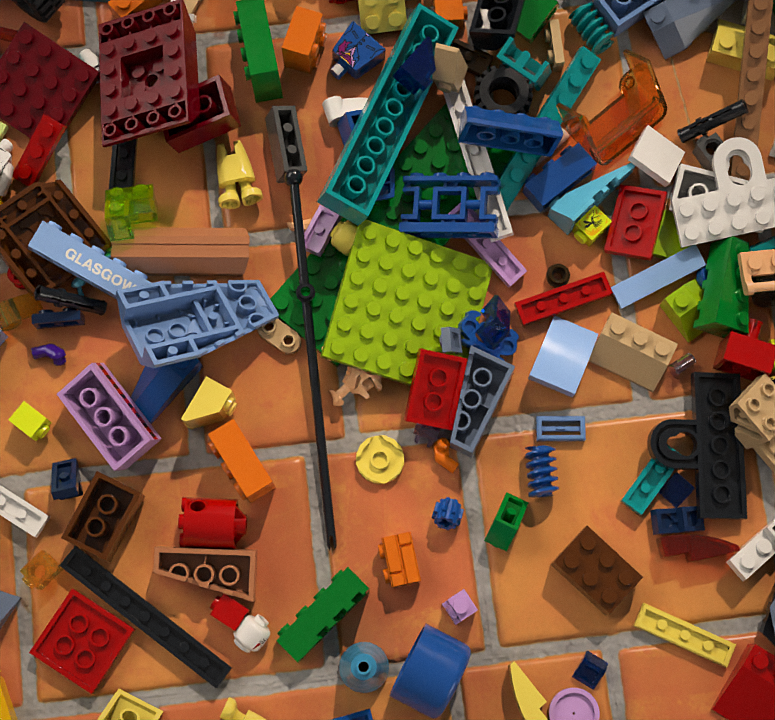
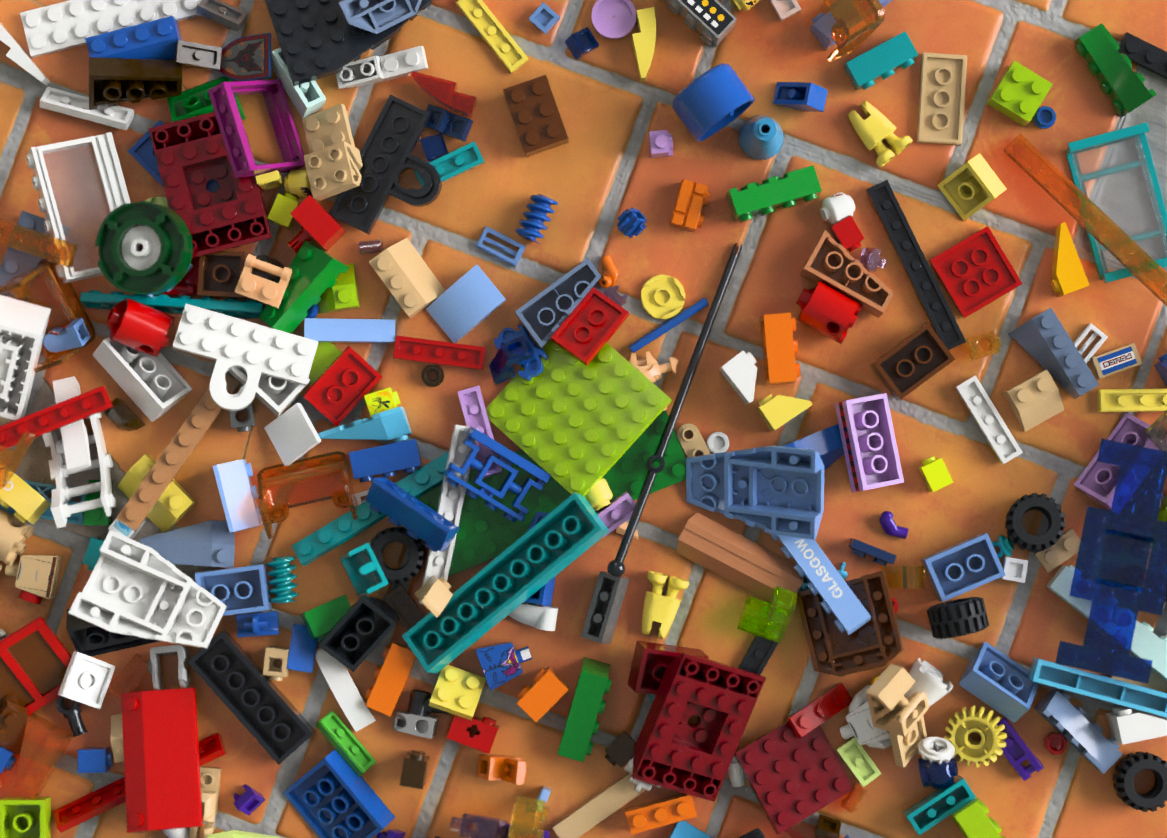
camera: 155 degrees left, 10 degrees up
black pin [34,284,107,316] -> none
dark blue slope [51,458,83,500] -> none
clear blue slope [393,36,436,95] -> none
sand blue plate [439,327,462,354] -> none
green slope [484,492,528,552] -> none
tan plate [544,19,565,72] -> none
black pin [677,99,749,144] -> none
none -> light blue slope [213,459,265,533]
none -> medium blue plate [528,2,560,35]
none -> dark brown brick [605,730,636,767]
none -> blue piece [629,298,709,353]
none -> white tile [706,432,729,454]
none -> white slope [719,351,757,405]
none -> tile [859,247,887,272]

